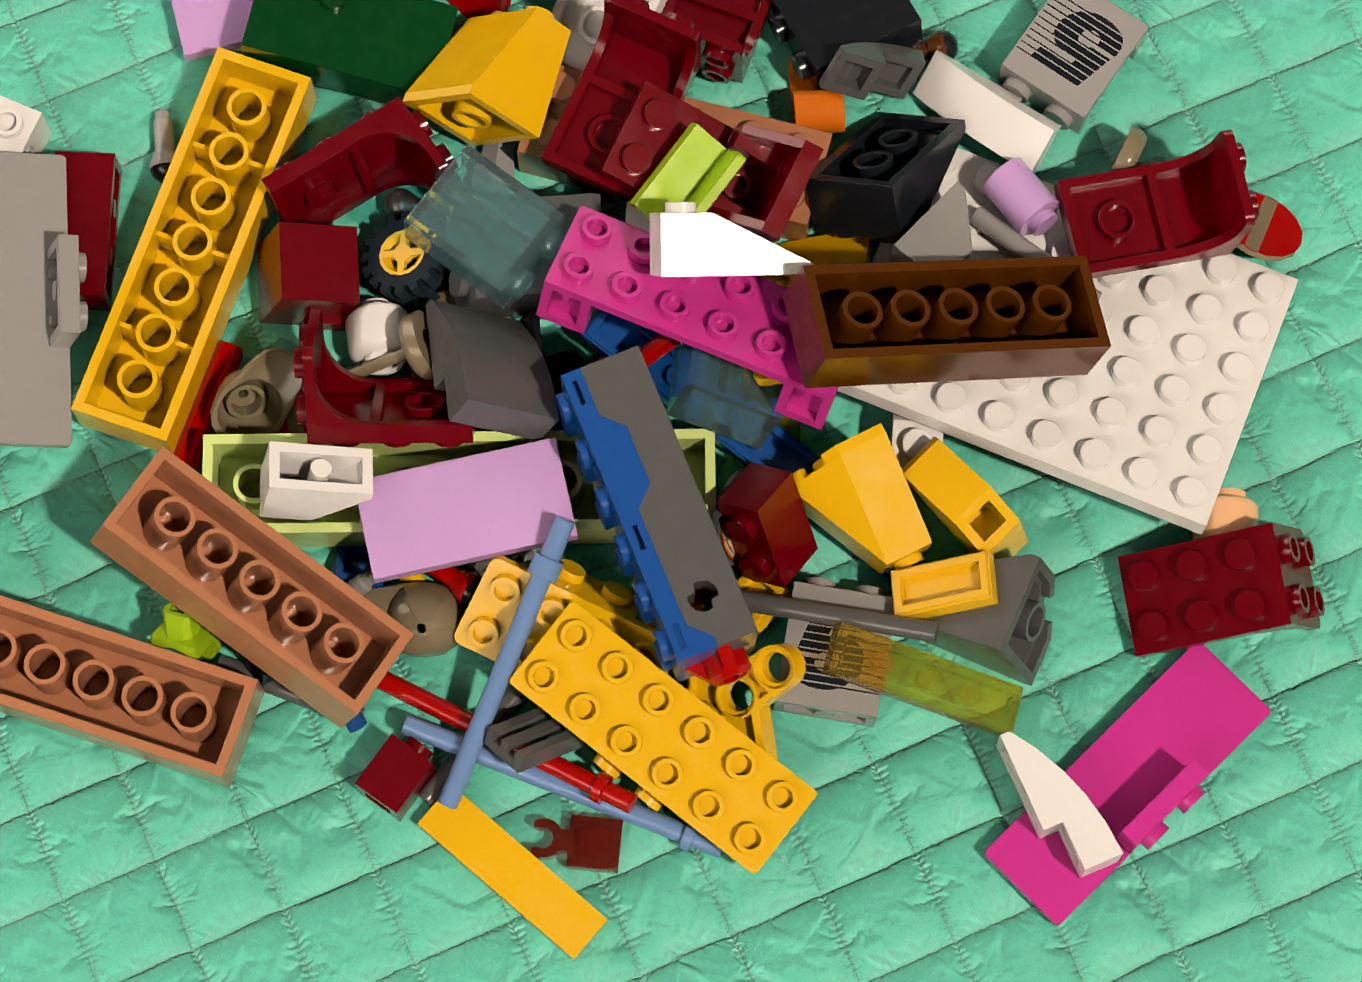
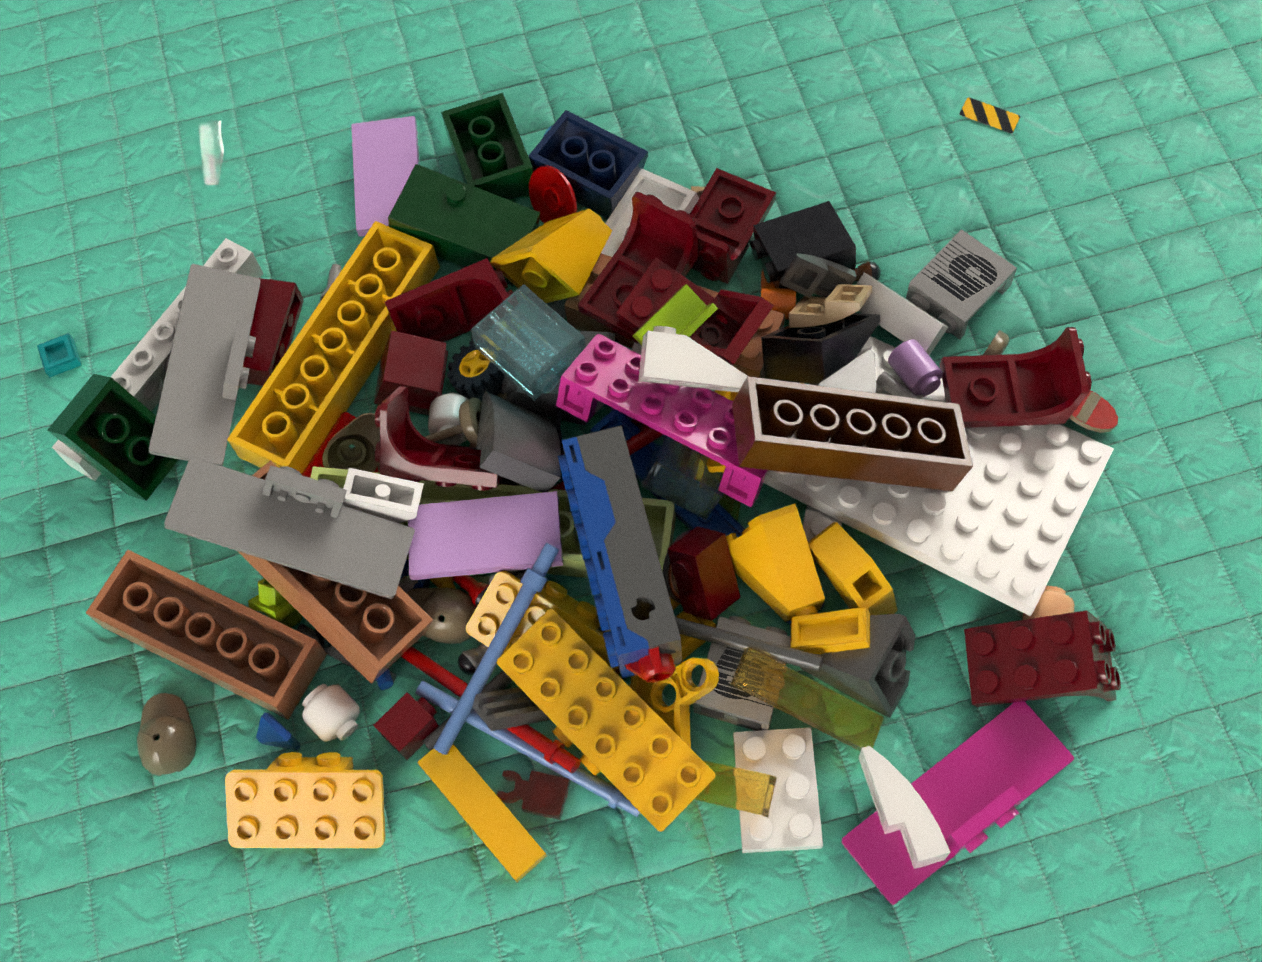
camera: 15 degrees right, 10 degrees down
none -> dark tan cap [137,693,196,776]
none -> light grey bracket [164,457,415,599]
none -> yellow bracket [225,752,385,848]
none -> blue slope [256,712,301,751]
none -> white head [302,684,360,742]
none -> piece [458,644,488,675]
none -> clear yellow tile [694,760,777,817]
none -> white plate [733,727,823,853]
none -> tan slope [789,284,872,327]

